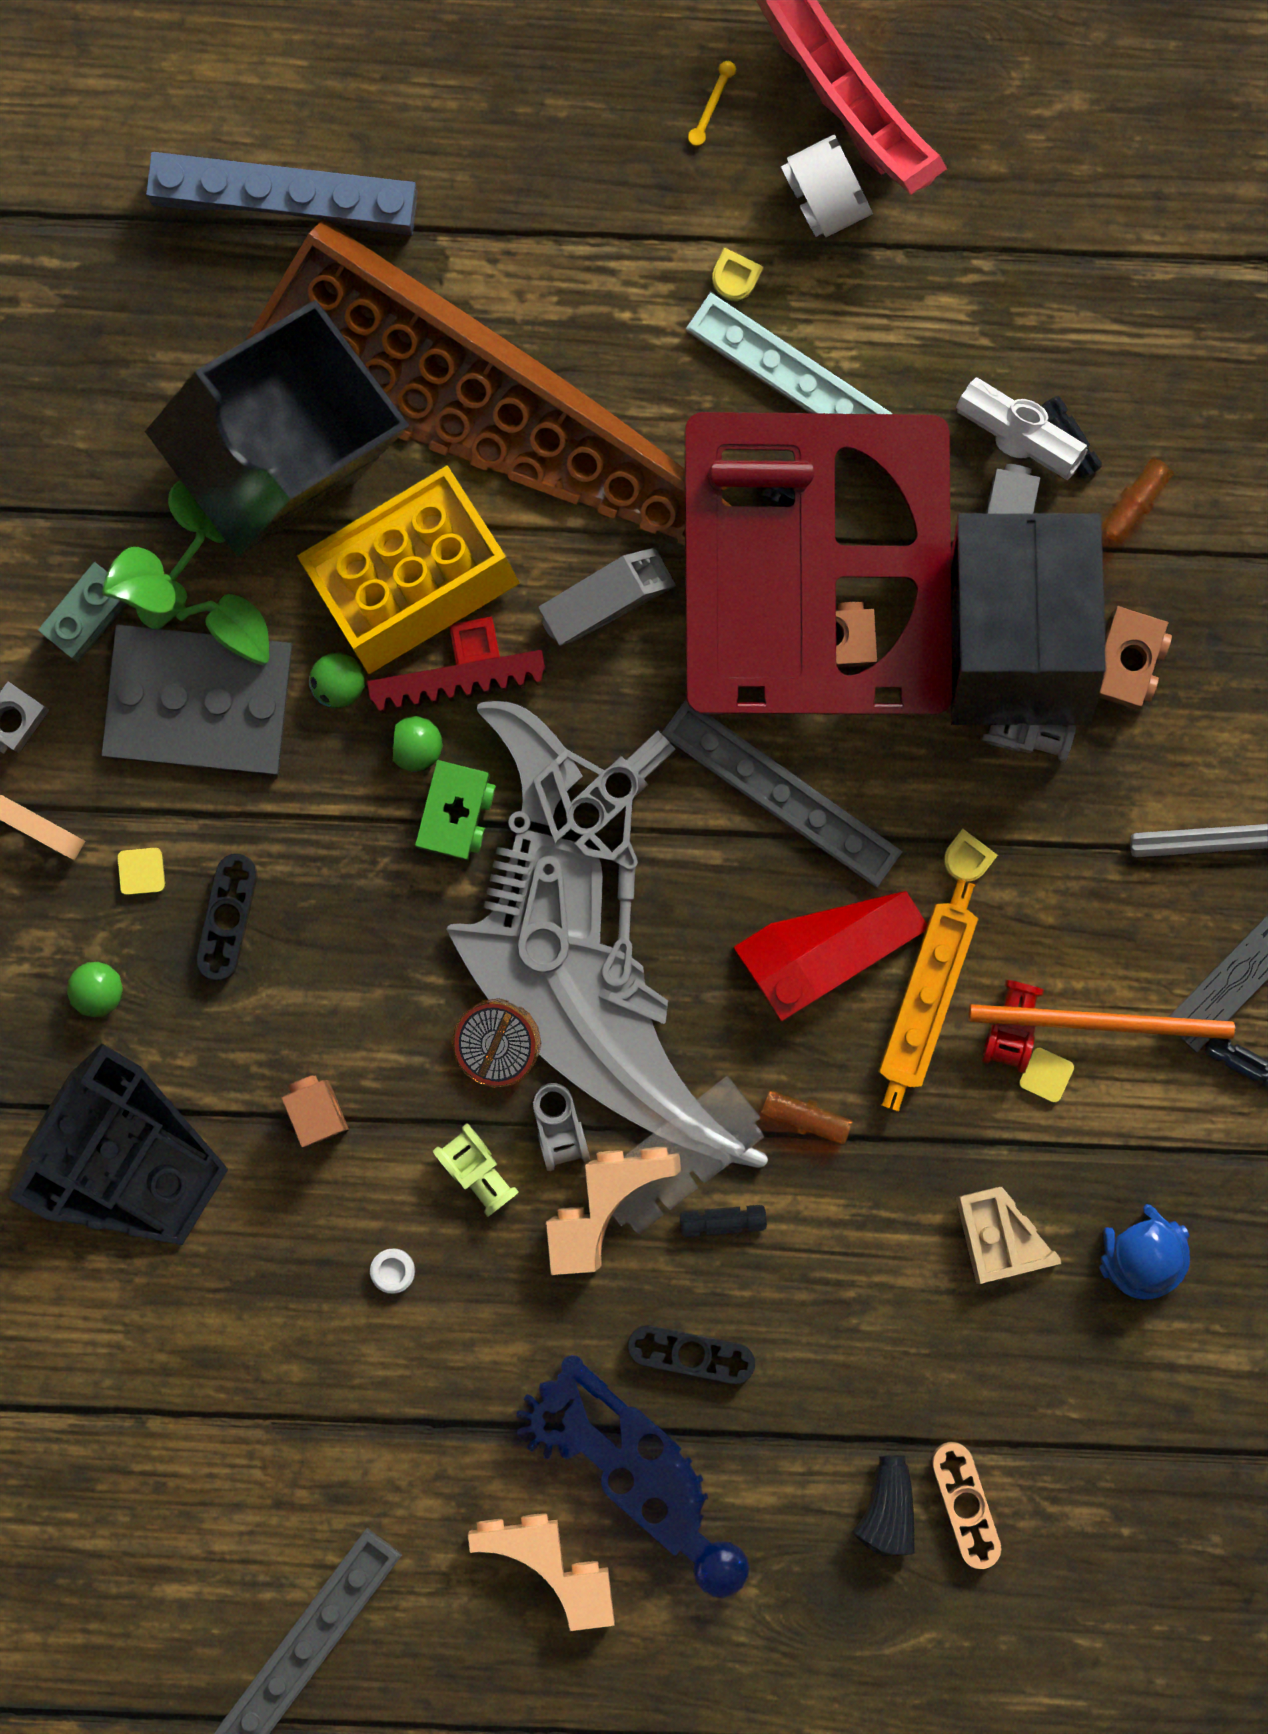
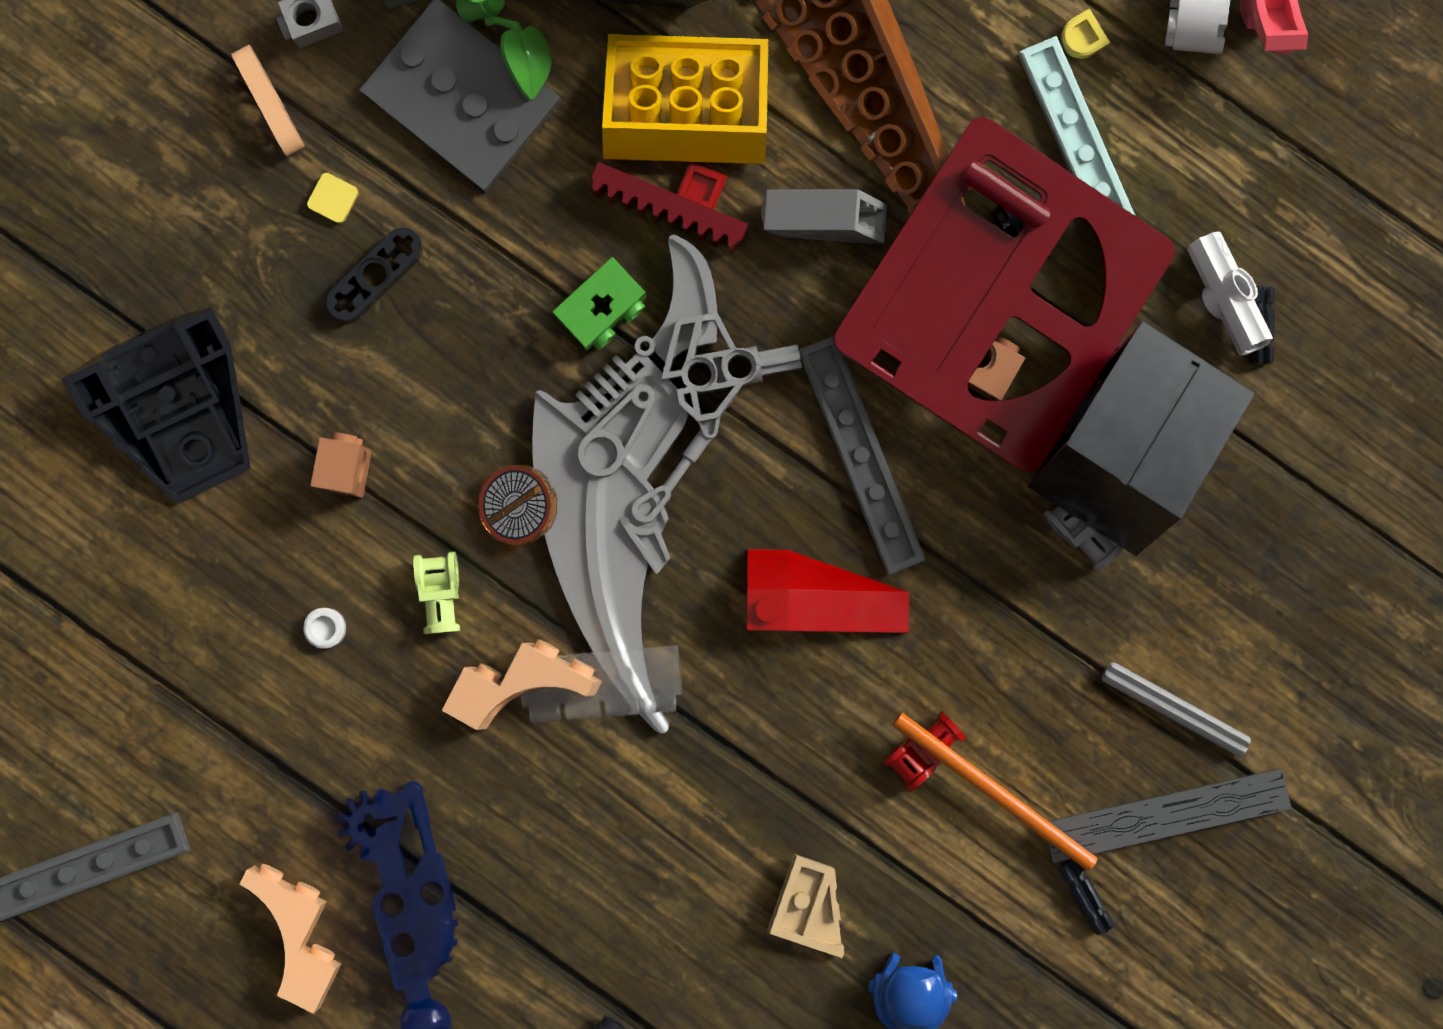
camera: 35 degrees right, 0 degrees up
bright green piece [67,962,123,1017] -> none
bright green piece [309,653,365,708] -> none
bright green piece [393,716,443,772] -> none
light grey piece [533,1083,590,1171] -> none
black beam [628,1325,755,1384] -> none
black axle [680,1204,767,1237] -> none
clear orange pin [761,1090,853,1145] -> none
light orange plate [878,879,978,1111] -> none
light yellow tile [944,829,998,882] -> none
light grey brick [986,464,1040,514] -> none
light yellow piece [1019,1048,1074,1102] -> none
nougat brick [1099,606,1172,710] -> none
clear orange pin [1101,457,1174,544] -> none

